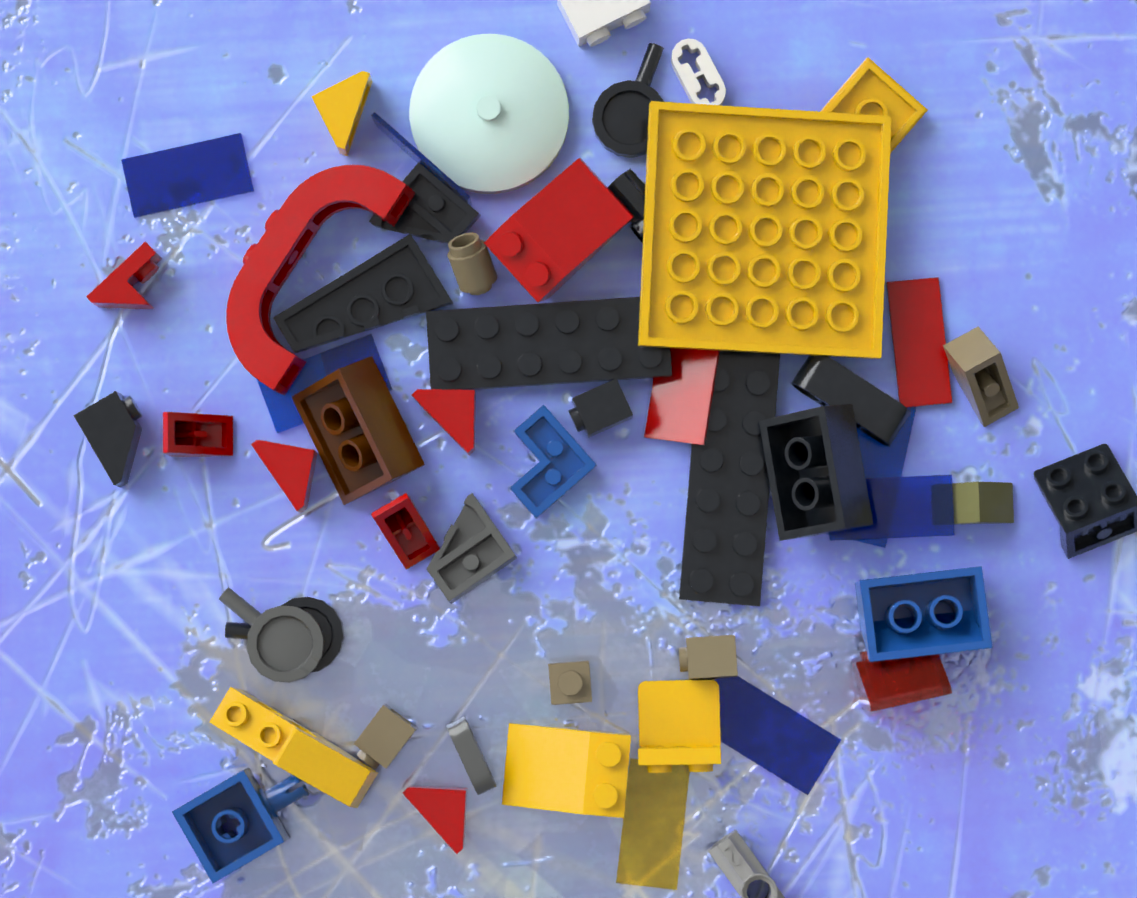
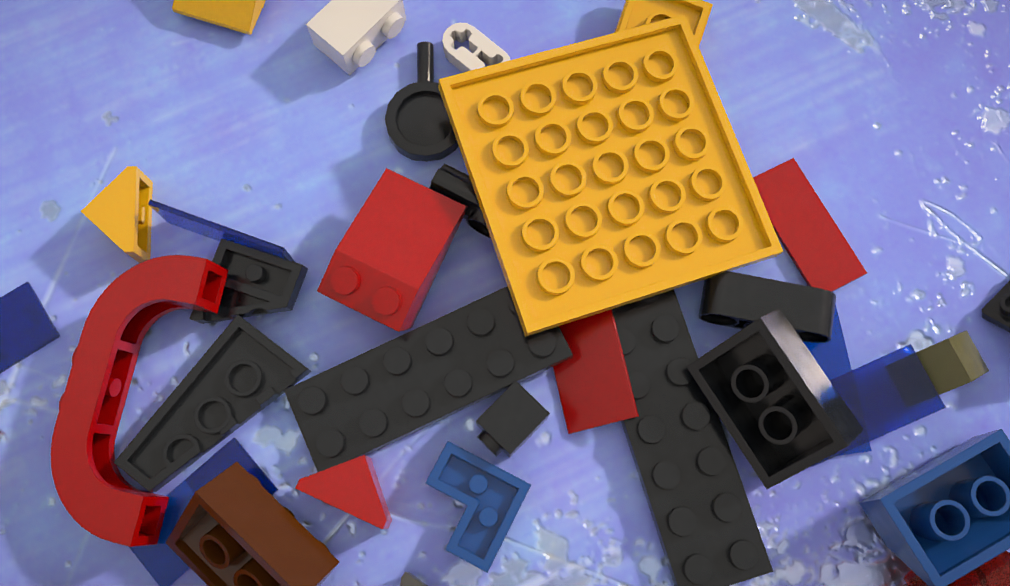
camera: 20 degrees left, 10 degrees down
light aqua dish [409,34,569,194] -> none
dark tan brick [447,232,497,295] -> none
dark tan slope [943,327,1019,427] -> none

